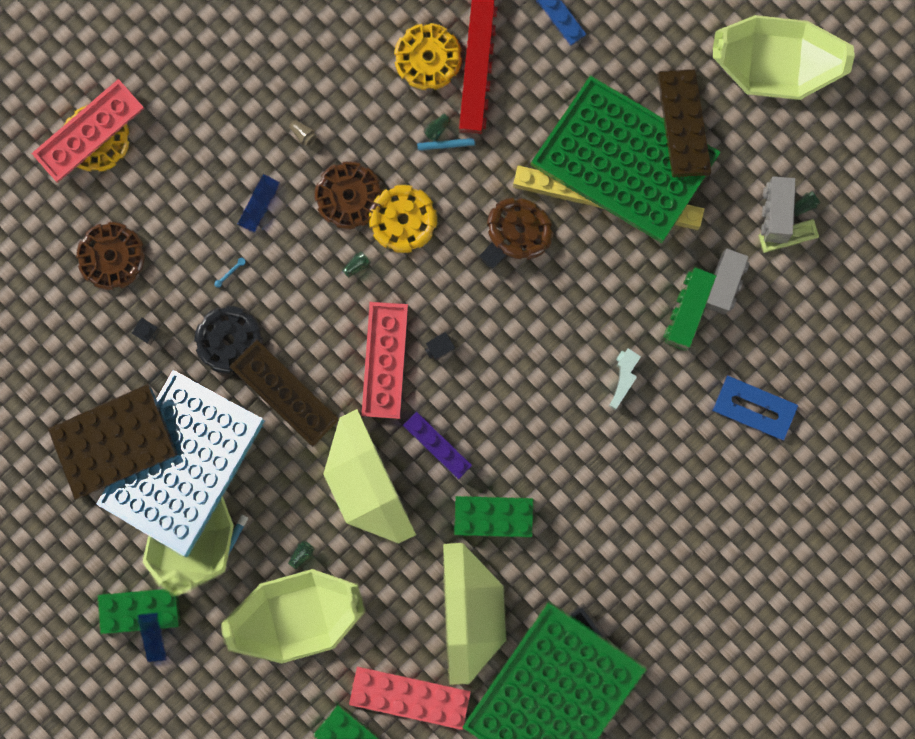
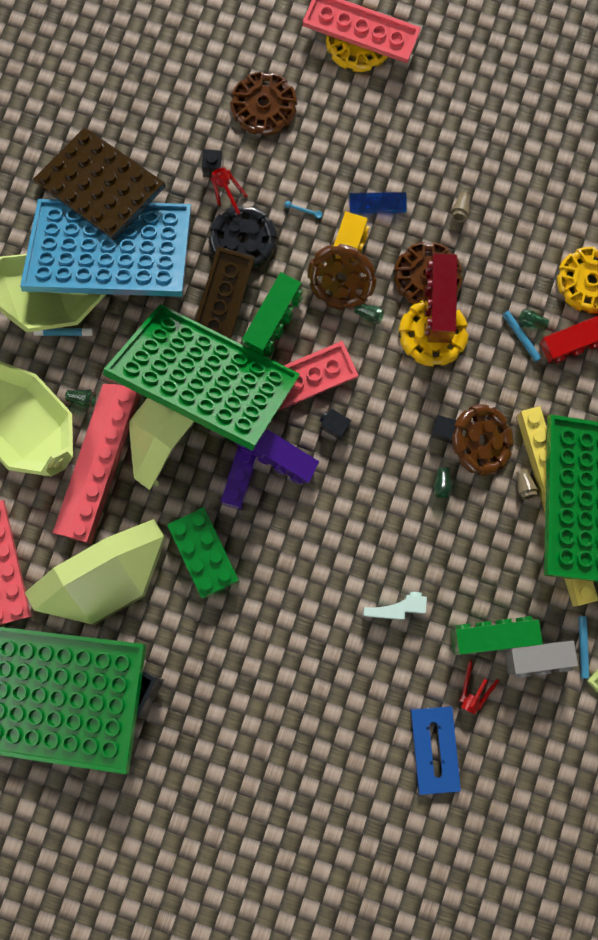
camera: 60 degrees right, 5 degrees down
none -> coral slope [53,384,141,545]
none -> green plate [103,304,300,451]
none -> red plant [211,167,248,215]
none -> dark purple brick [236,429,319,484]
none -> green brick [242,272,303,357]
none -> reddish brown plate [307,244,376,310]
none -> yellow brick [334,211,370,262]
none -> dark red brick [424,254,457,343]
none -> clear green cone [433,467,453,498]
none -> red plant [459,660,499,715]
none -> dark tan cone [516,469,538,500]
none -> dark azure bar [579,616,589,678]

